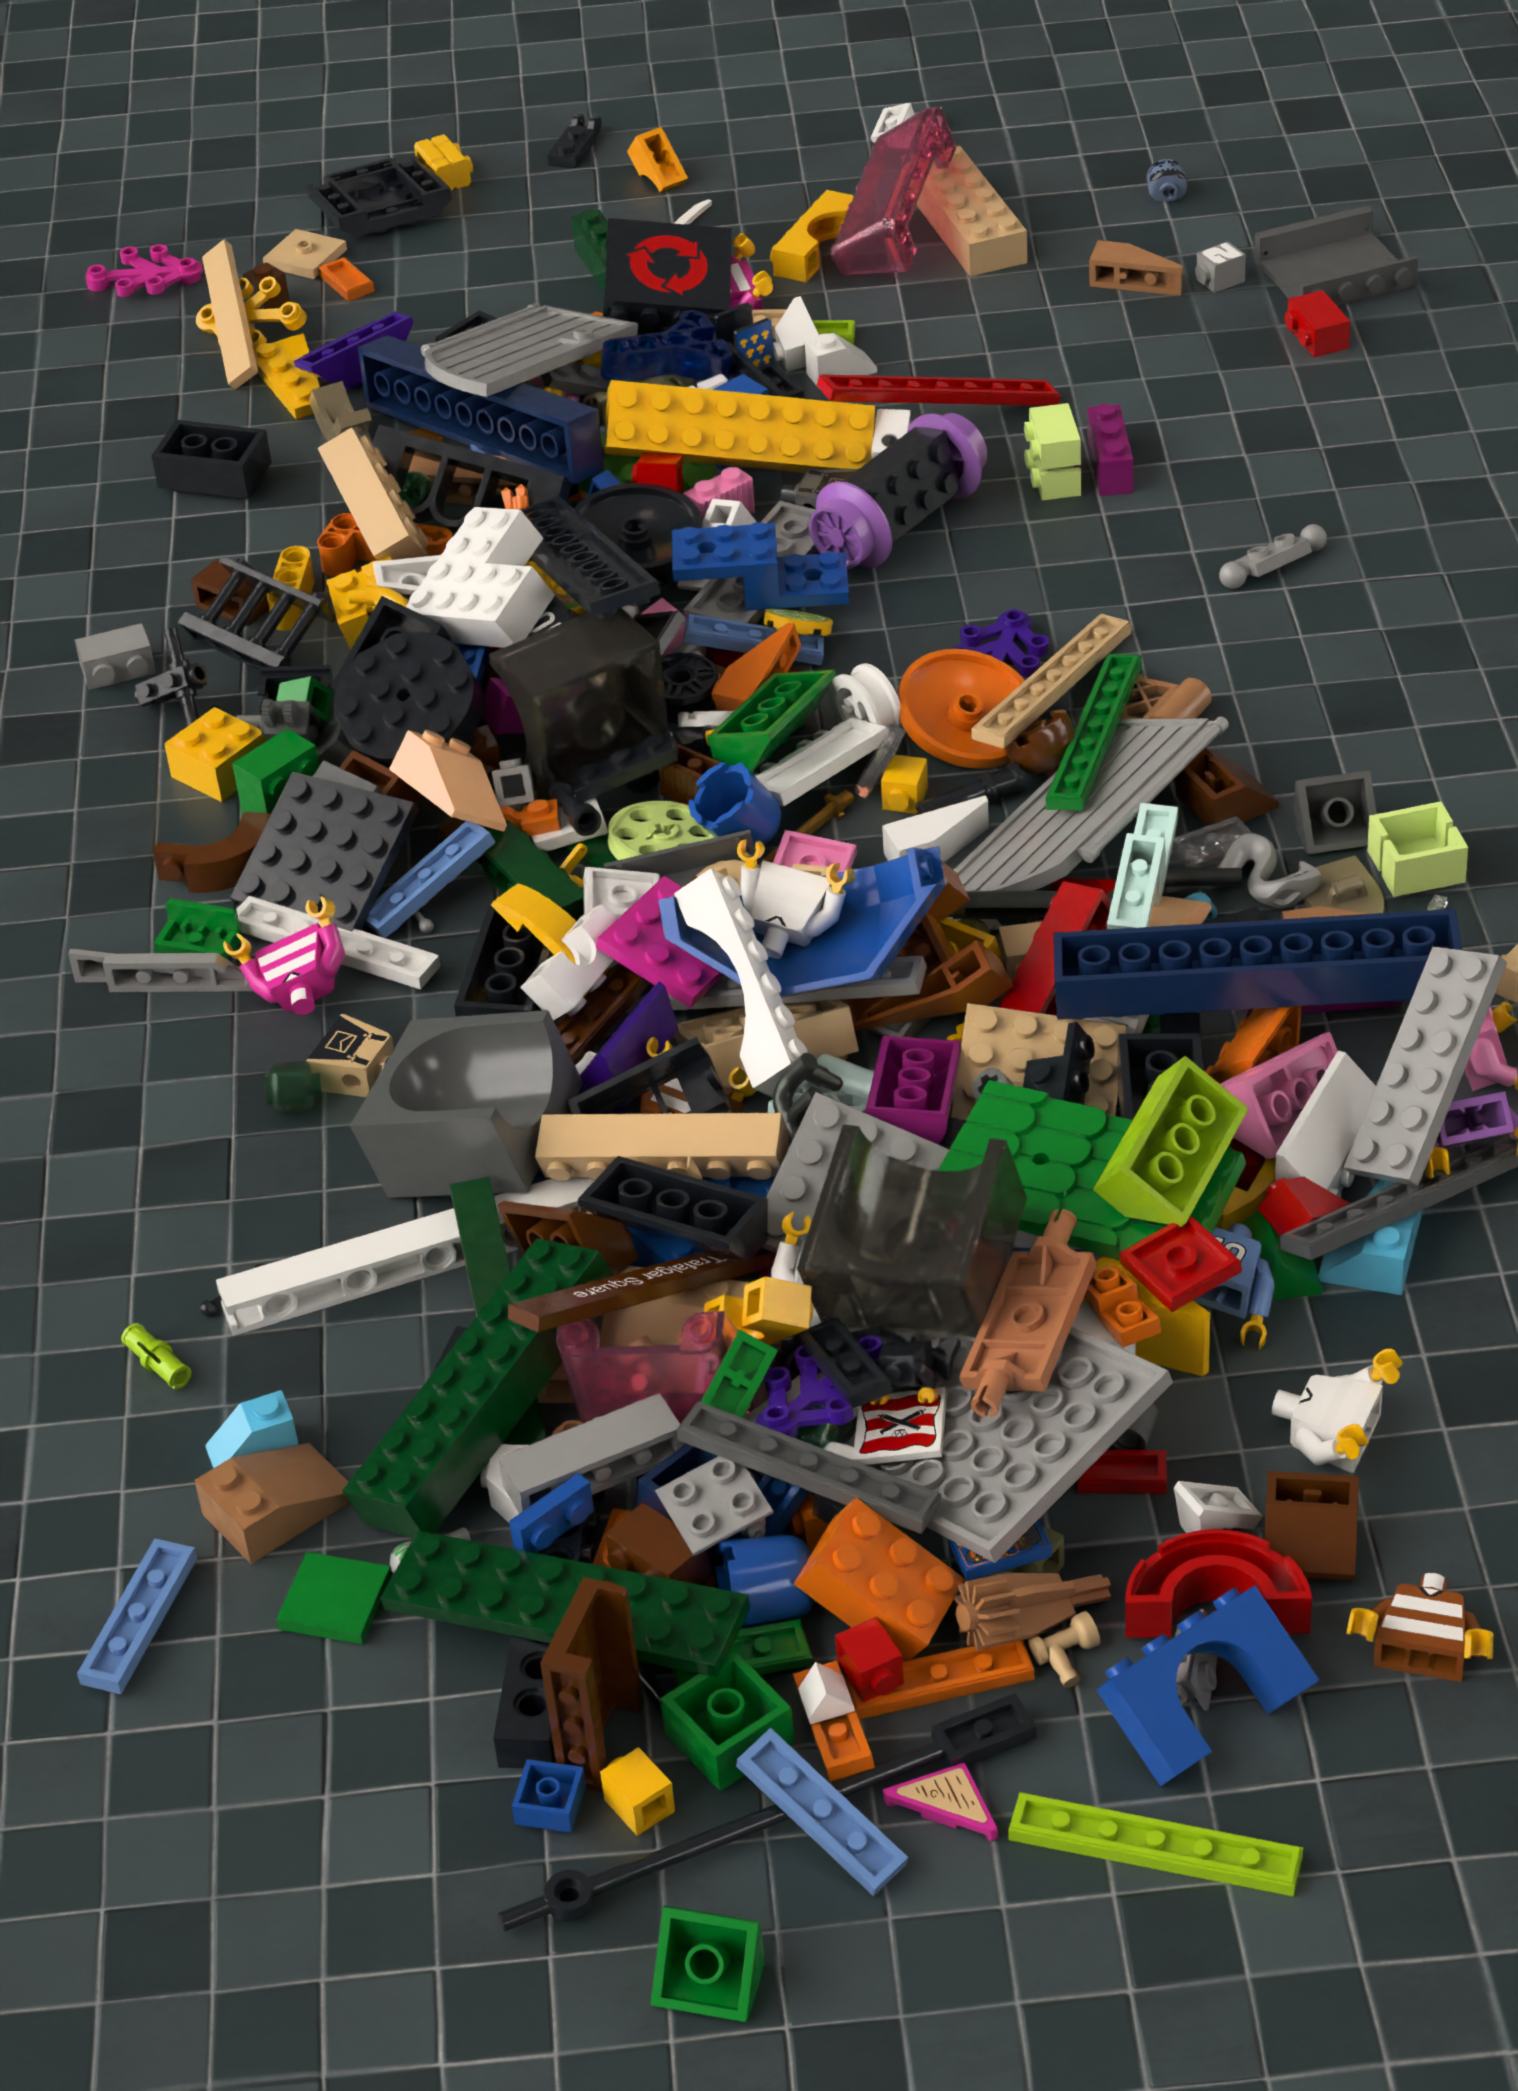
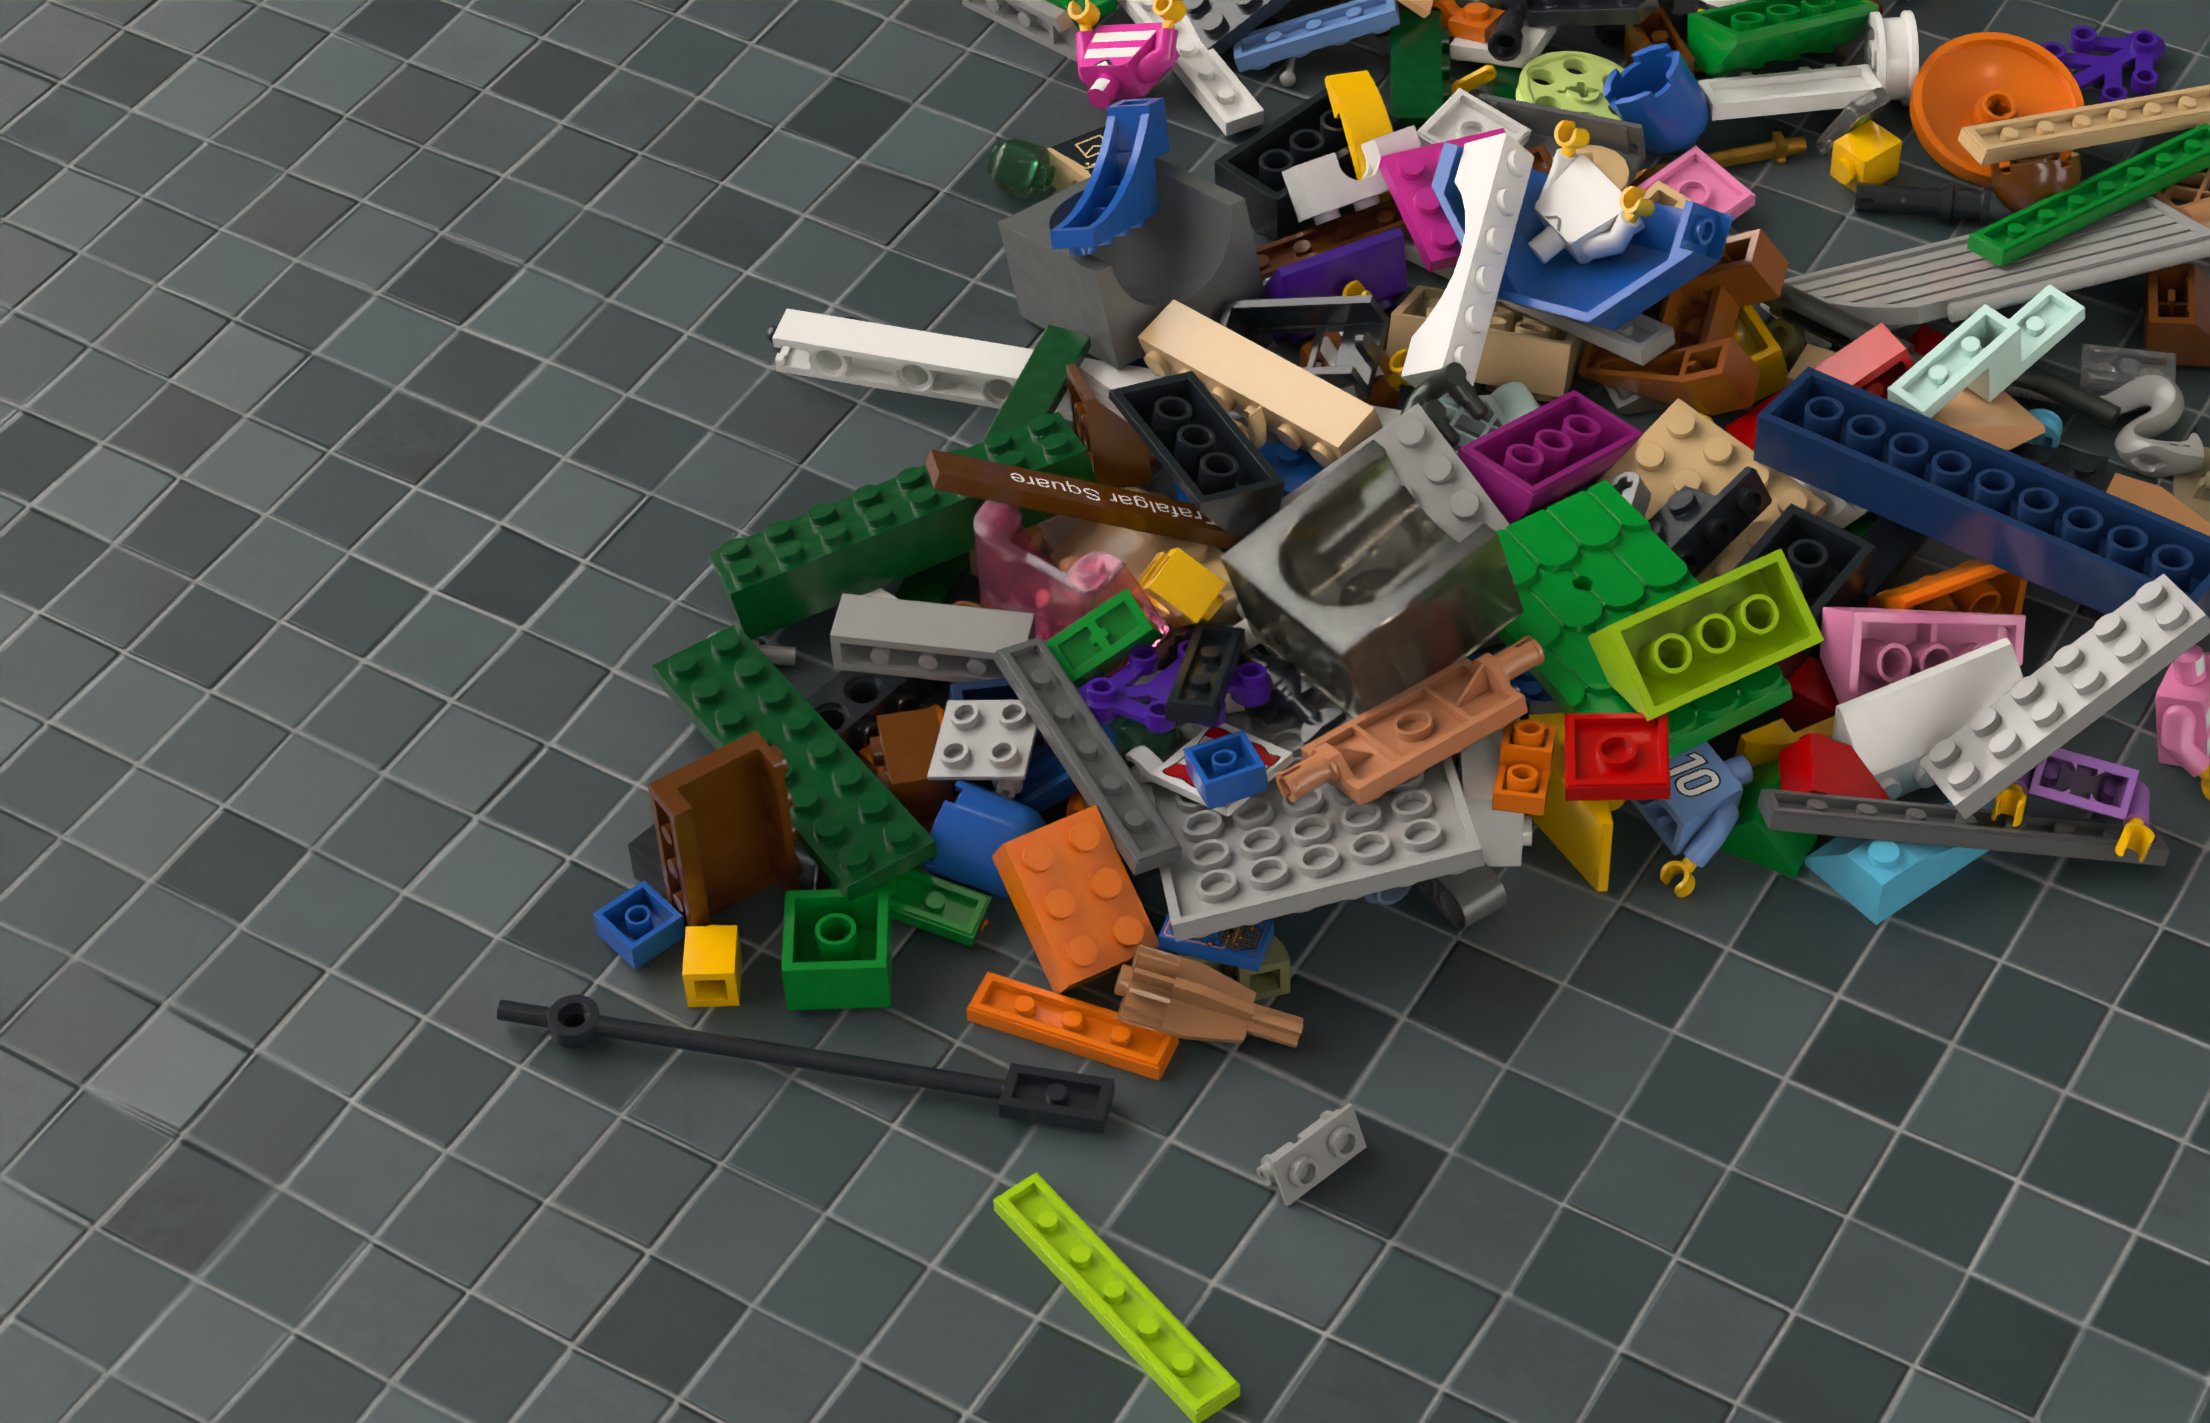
camera: 35 degrees right, 5 degrees up
medium blue plate [77,1538,197,1694] -> none
lime pin [121,1323,192,1390] -> none
medium nougat slope [194,1443,350,1564] -> none
medium azure slope [205,1390,299,1468] -> none
green tile [276,1552,392,1644] -> none
blue plate [509,1473,594,1553] -> none
green slope [650,1905,765,2022] -> none
medium blue plate [736,1728,908,1897] -> none
orange plate [793,1660,875,1782] -> none
white slope [798,1662,855,1725] -> none
red brick [835,1617,904,1703] -> none
black piece [870,1340,939,1405] -> none
white slope [882,796,989,863] -> none
tile [883,1762,998,1841] -> none
tan piece [1028,1611,1100,1688] -> none
red tile [1078,1450,1167,1494] -> none
blue arch [1096,1585,1319,1787] -> none
red brick [1125,1529,1312,1638] -> none
white slope [1174,1481,1263,1533] -> none
reddish brown slope [1264,1471,1359,1581] -> none
torso [1272,1348,1403,1473] -> none
dark orange torso [1346,1573,1494,1682] -> none
none -> blue arch [1050,97,1170,256]
none -> blue piece [1183,730,1269,810]

